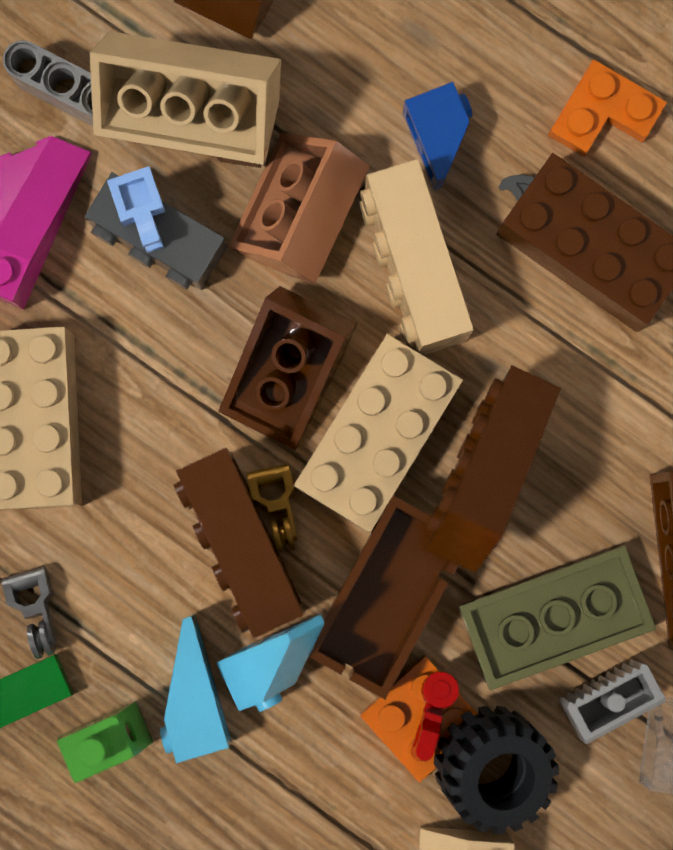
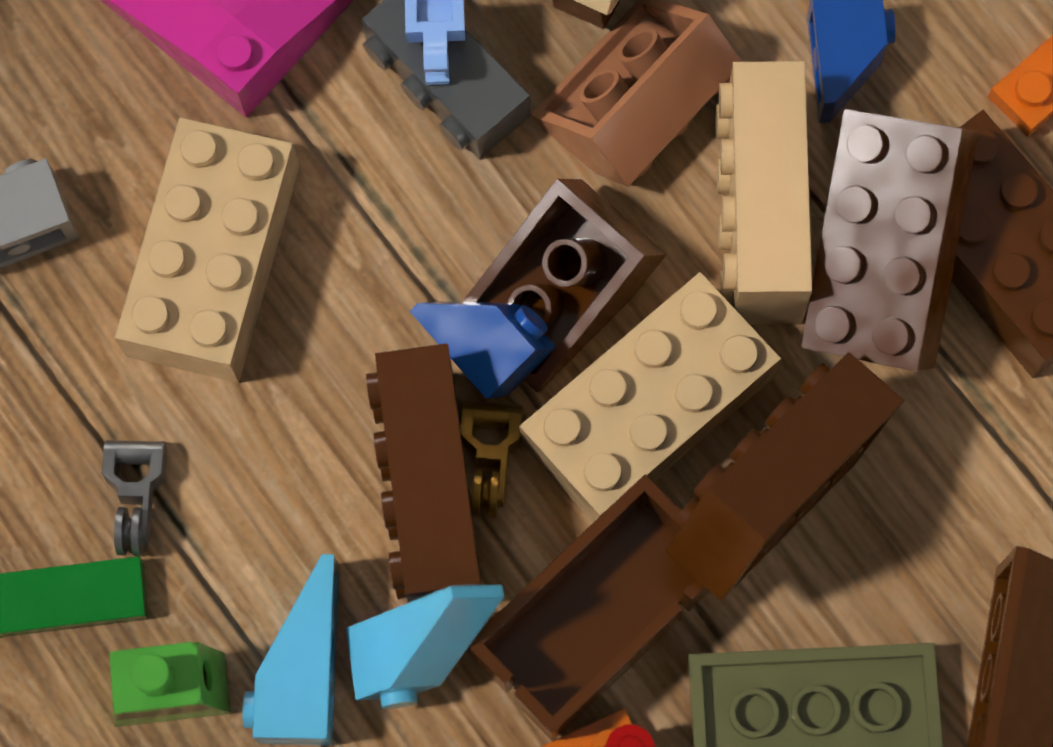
camera: 25 degrees right, 10 degrees down
none -> blue slope [410,301,556,399]
none -> brick [801,109,979,372]

